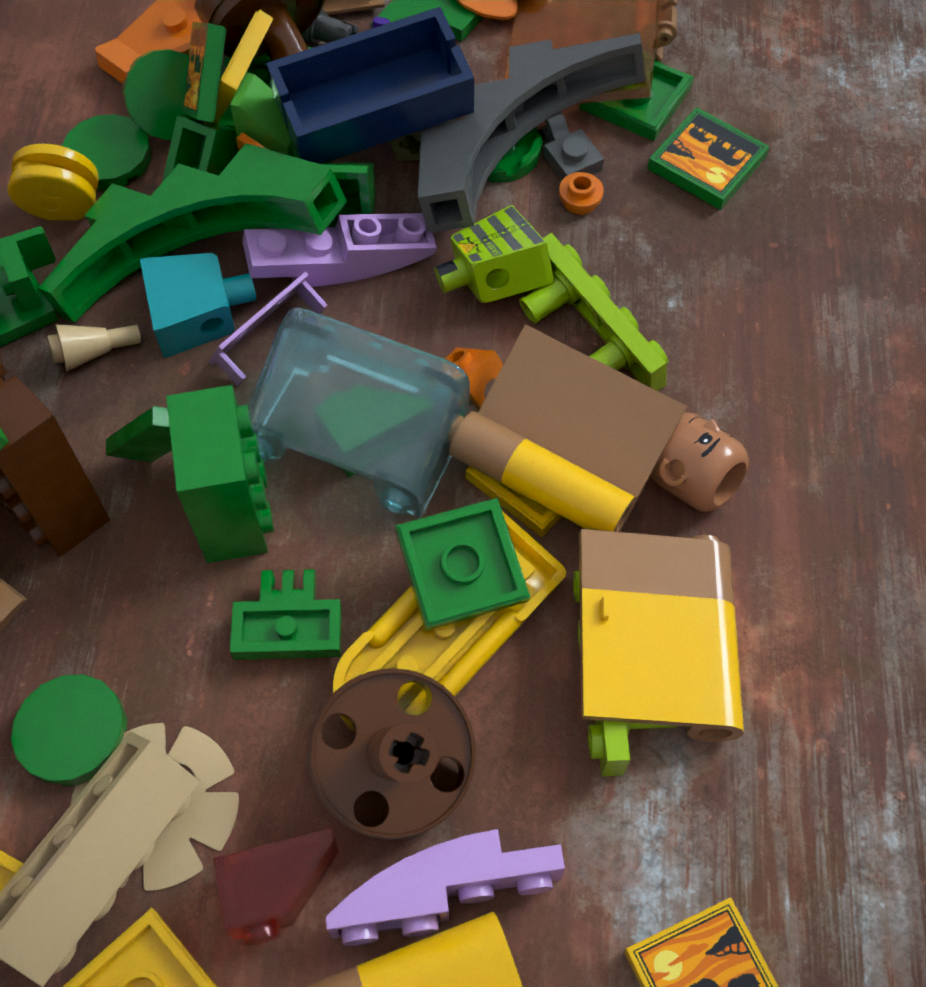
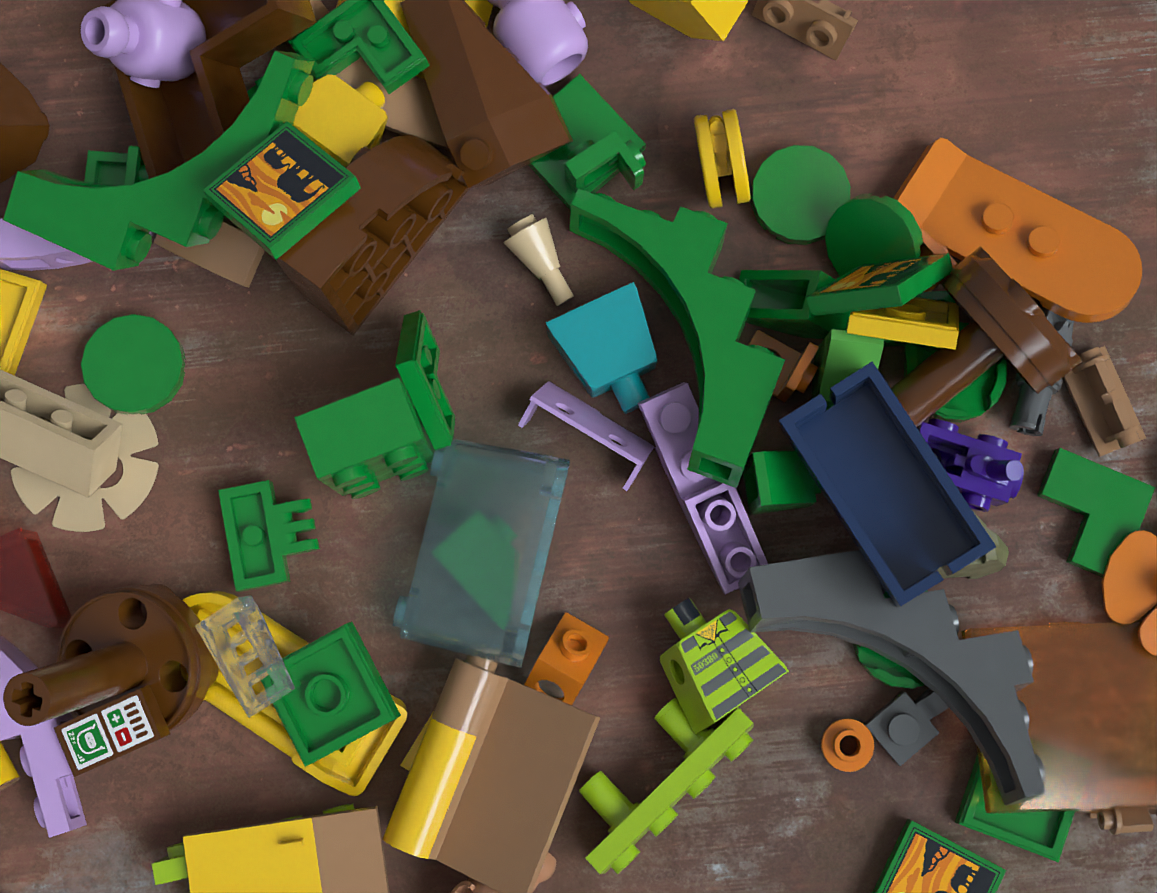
camera: 80 degrees right, 20 degrees up
none -> tile [54,685,171,777]
none -> clear slope [195,595,295,718]

